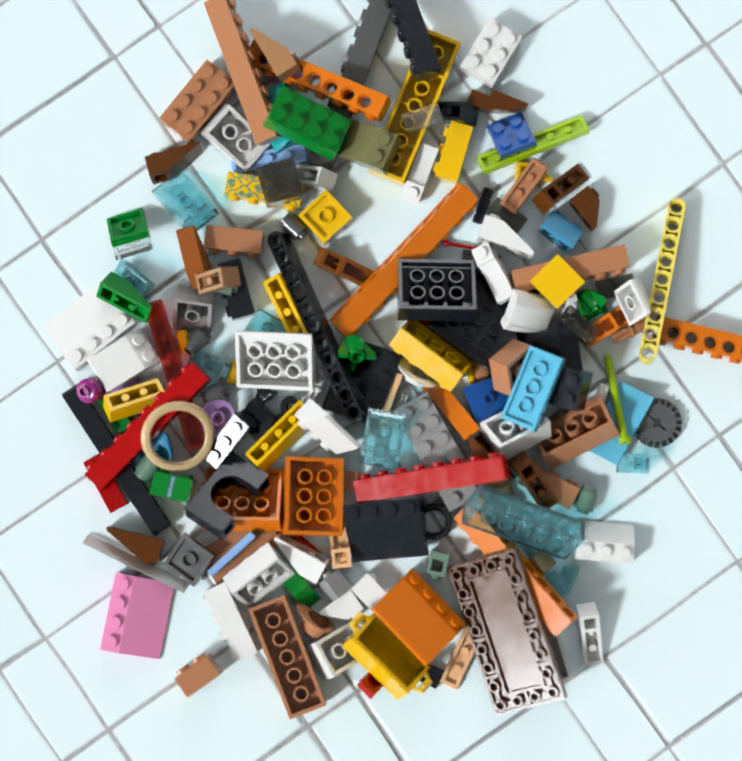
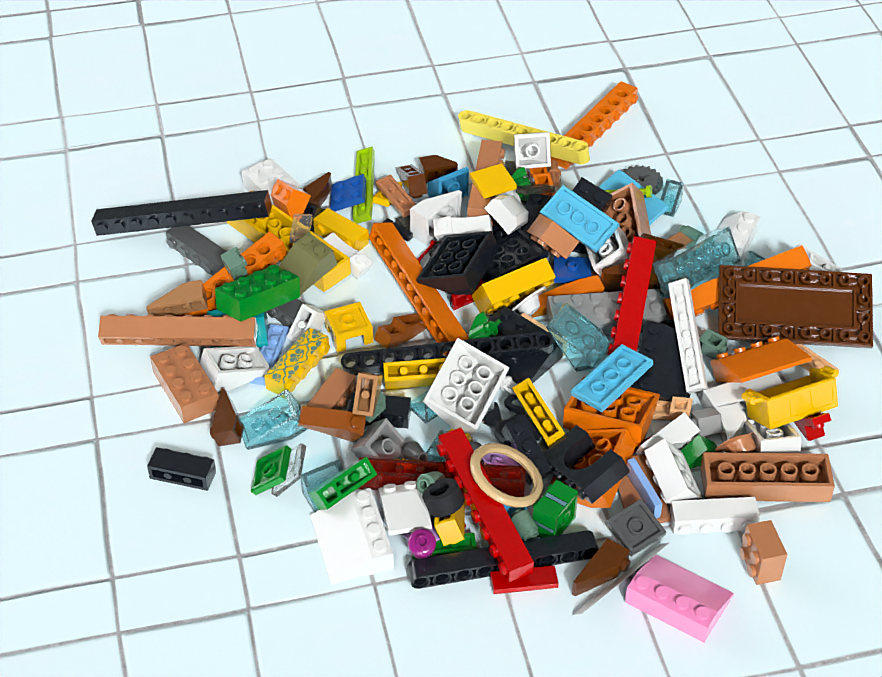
camera: 70 degrees left, 40 degrees down
clear smoke brick [256,157,304,208] -> none
dark grey brick [279,213,308,241] -> none
white slope [294,398,361,454] -> none
none -> black brick [147,447,216,491]
none -> sand green brick [220,246,248,281]
none -> orange slope [271,179,311,222]
none -> sand green brick [417,471,446,494]
none -> black tyre [422,478,465,518]
none -> medium azure tile [571,344,653,412]
none -> white plate [668,278,708,394]

